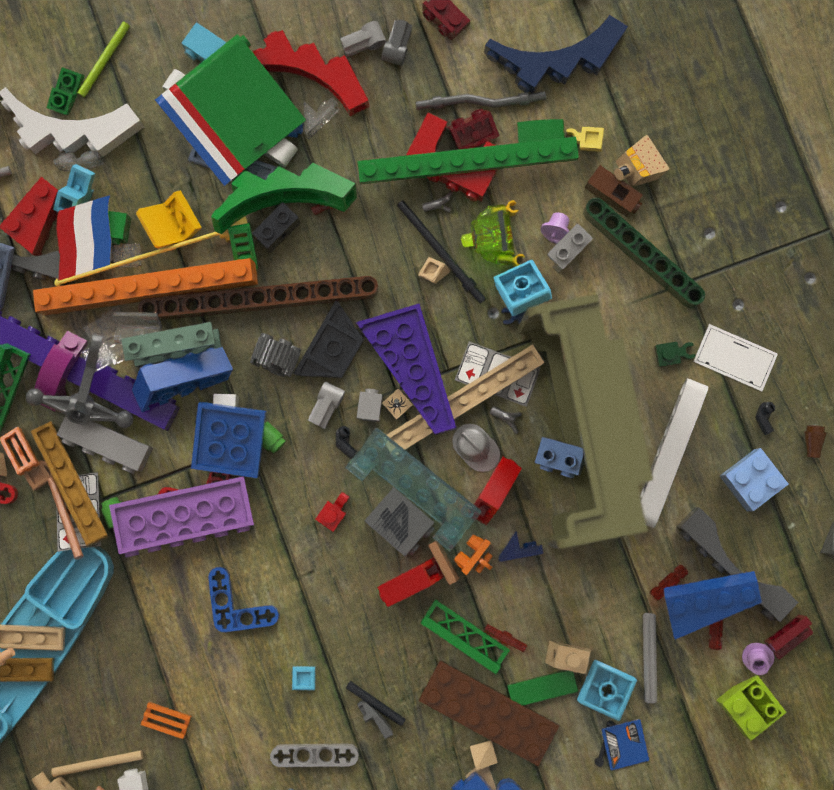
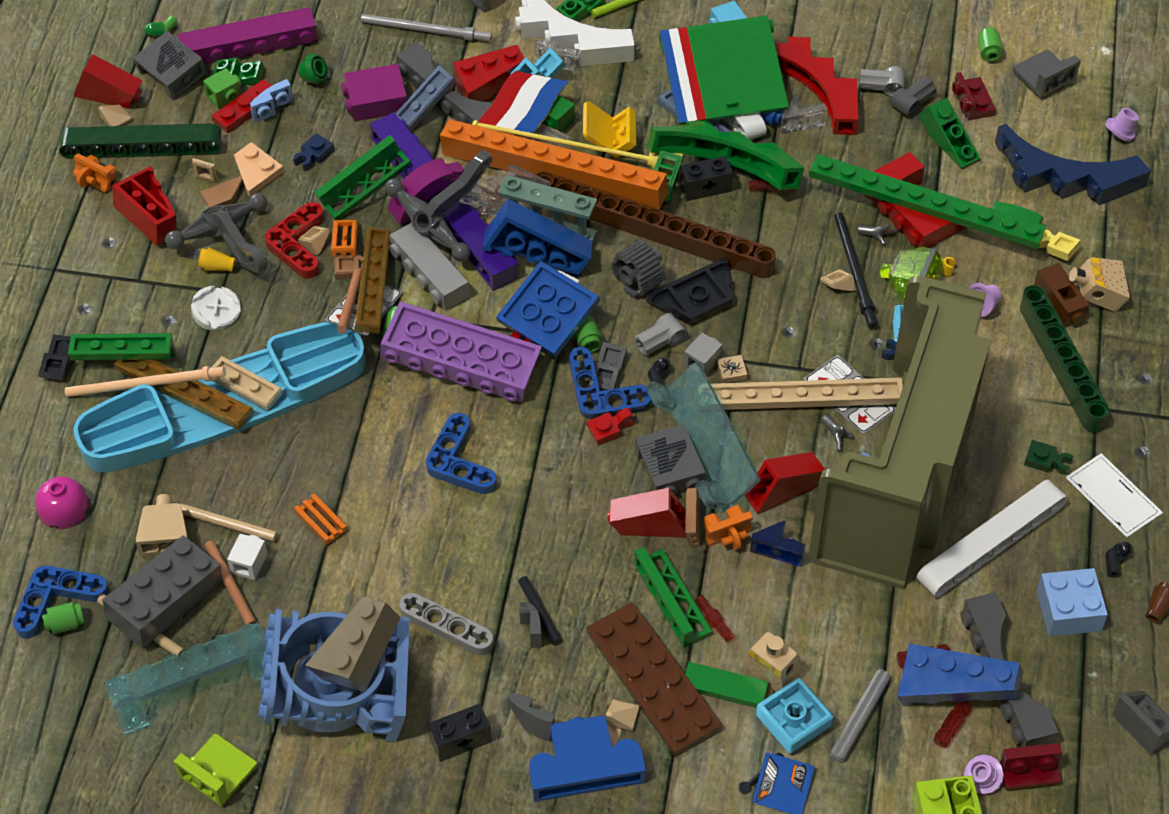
camera: 30 degrees right, 30 degrees down
medium azure tile [292,666,316,690] -> none
dark purple wing [356,304,457,435] -> none
dark grey bar [415,91,546,110] -> none
dark red bracket [447,109,500,150] -> none
light grey piece [452,424,500,472] -> none
light grey bracket [547,224,593,273] -> none
none -> blue beam [569,347,652,419]
none -> dark grey slope [589,342,628,390]
none -> green slope [918,98,981,168]

